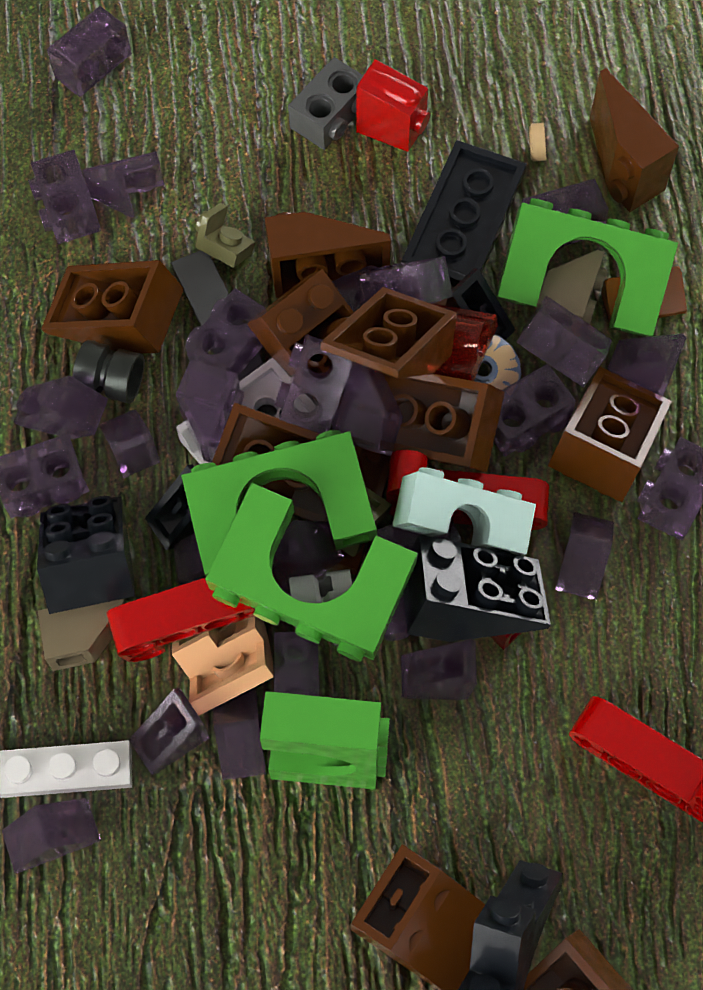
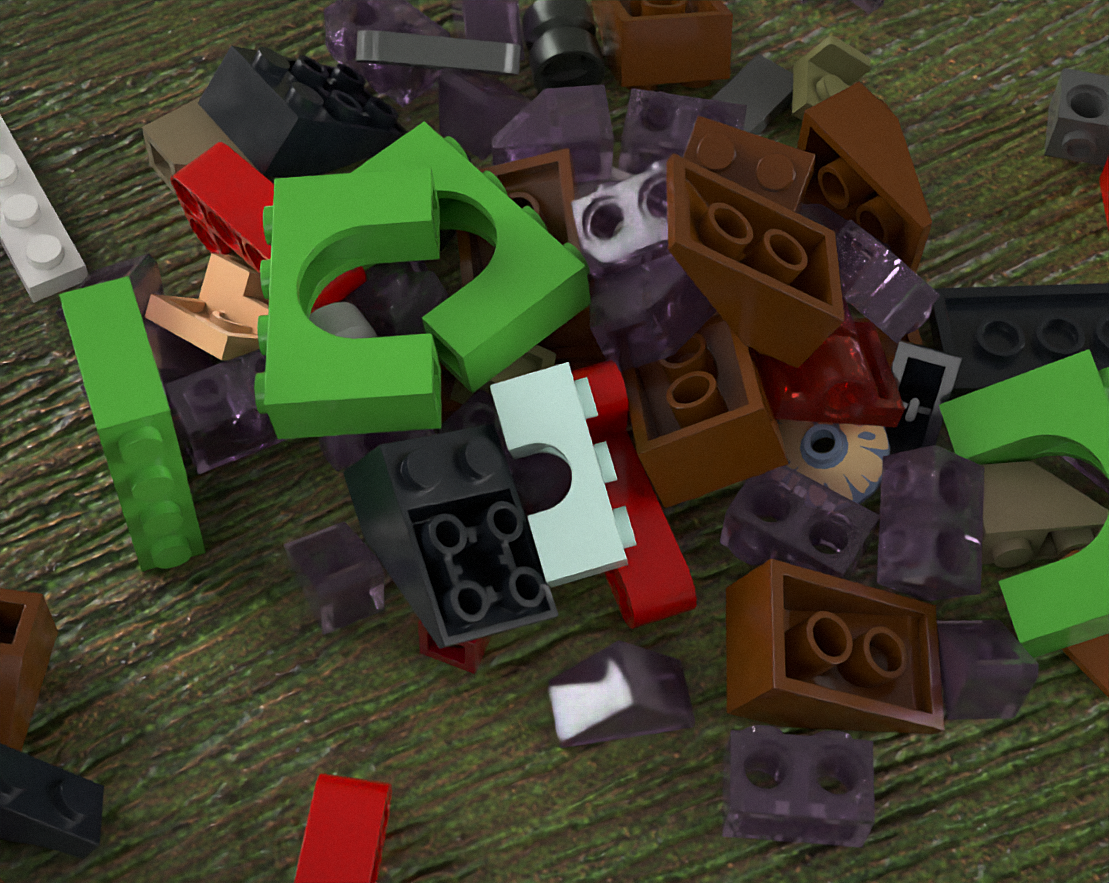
camera: 60 degrees right, 10 degrees down
none -> dark grey beam [356,30,521,76]

